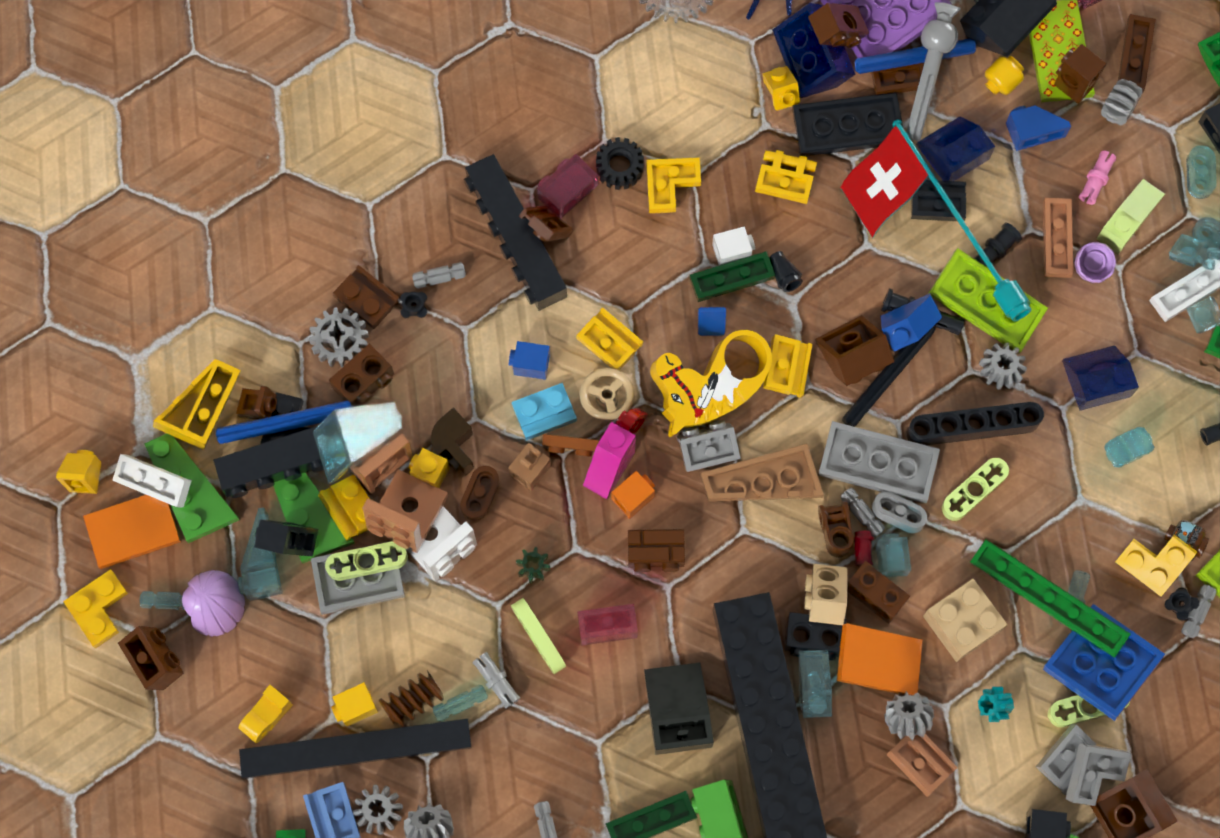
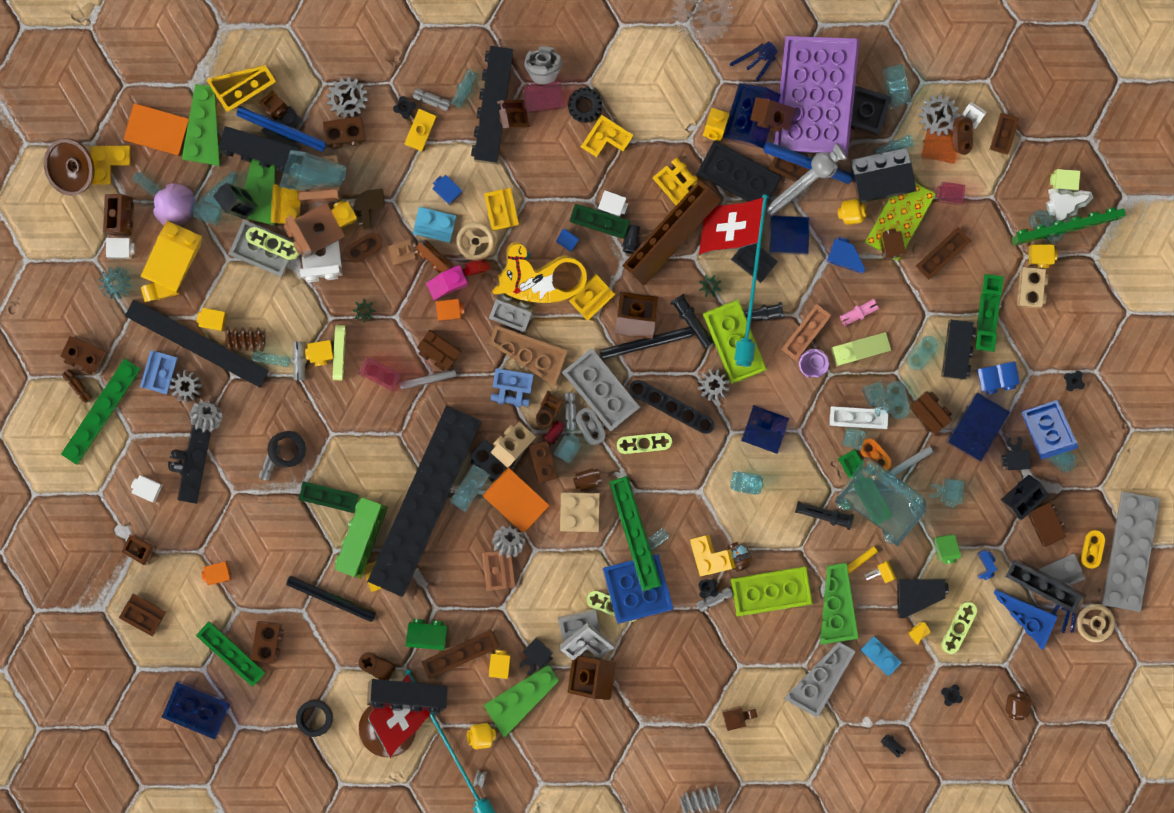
camera: 30 degrees right, 15 degrees up
yellow slope [56,450,101,494] -> none
white plate [113,454,191,507] -> none
reddish brown plate [333,265,400,329] -> none
pearl dark grey slope [644,662,714,755] -> none
blue slope [880,293,942,352] -> none
teal gear [978,686,1014,722] -> none
light grey gear [1101,79,1142,126] -> none
none -> reddish brown dish [44,138,95,196]
none -> clear light blue gear [98,267,132,299]
none -> white brick [106,238,135,259]
none -> yellow slope [141,221,202,292]
none -> black tyre [267,431,306,468]
none -> yellow brick [305,340,334,366]
none -> light grey bar [399,369,457,390]
none -> yellow plate [404,109,437,152]
none -> clear light blue pin [450,69,478,109]
none -> medium blue plate [490,368,533,407]
none -> light grey cone [524,46,563,84]
none -> reddish brown brick [573,468,602,492]
none -> reddish brown brick [622,181,721,285]
none -> clear green gear [699,275,721,298]

